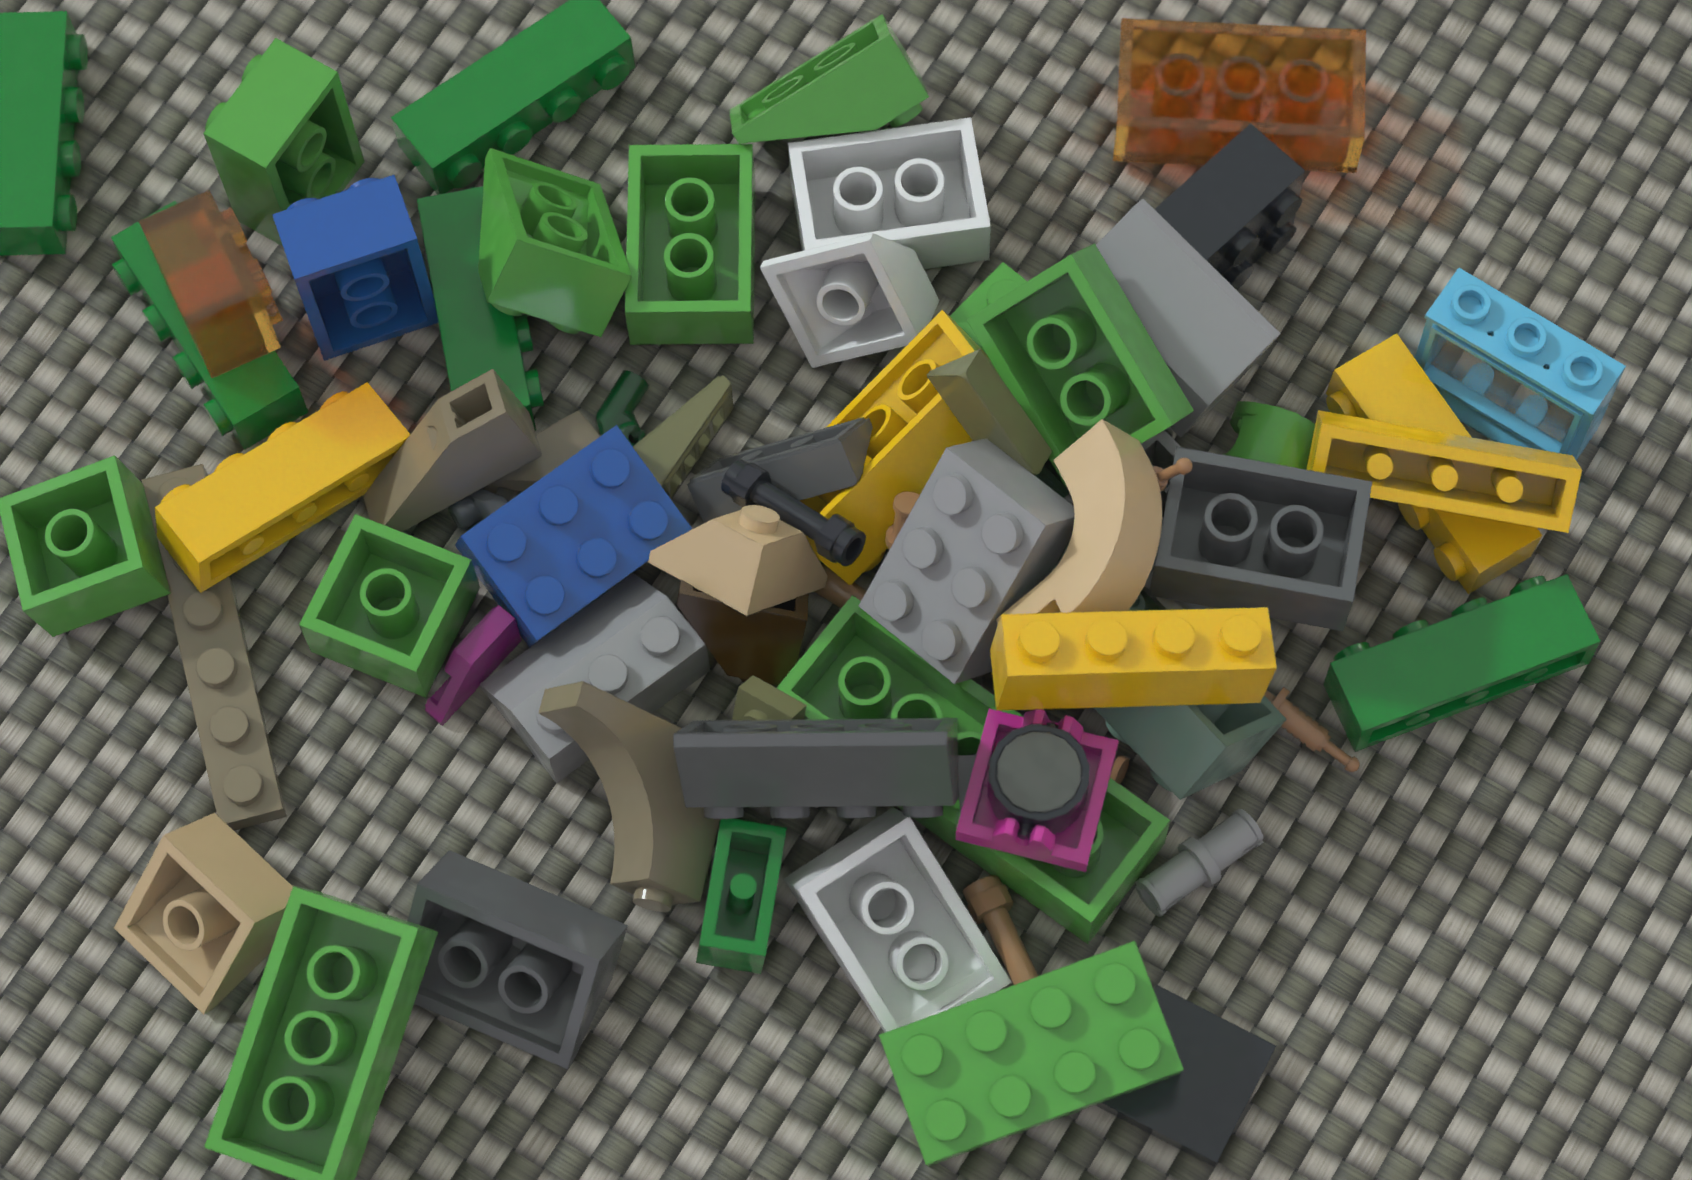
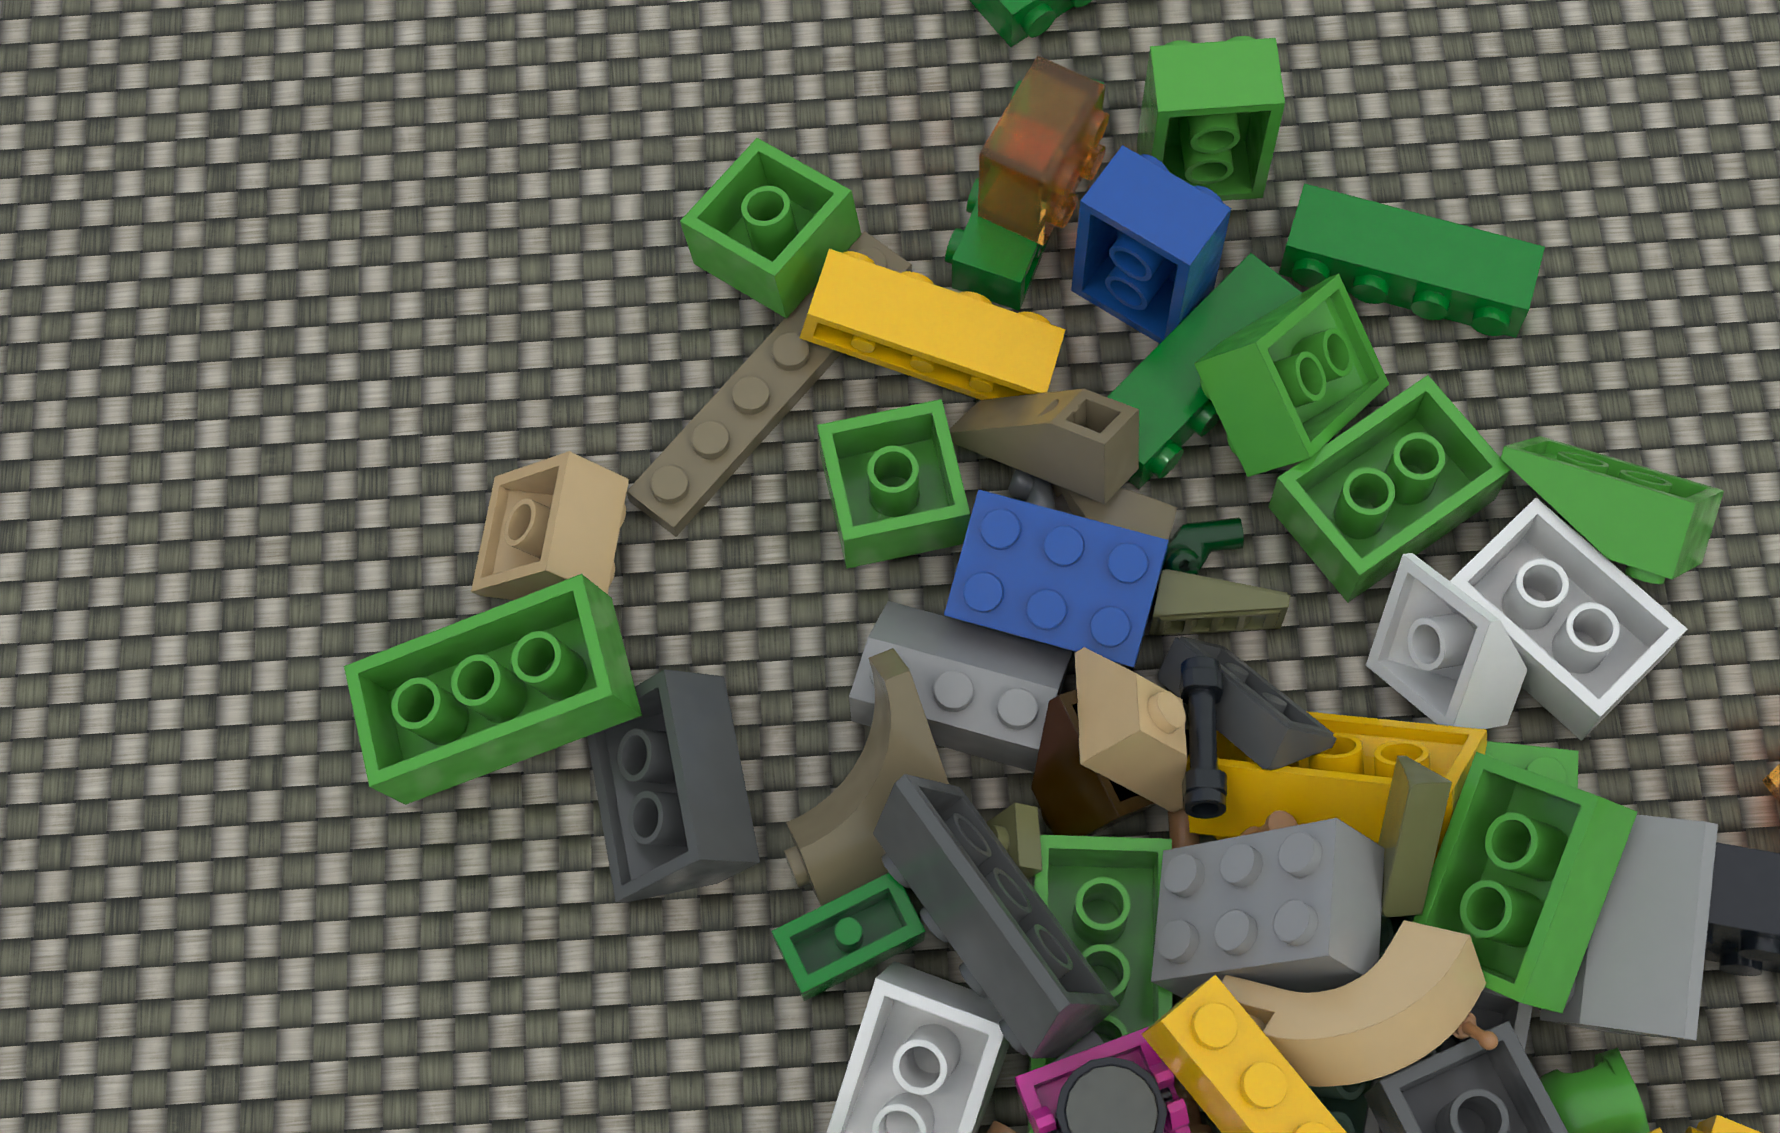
camera: 55 degrees right, 0 degrees up
magenta tile [425,605,522,726] -> none

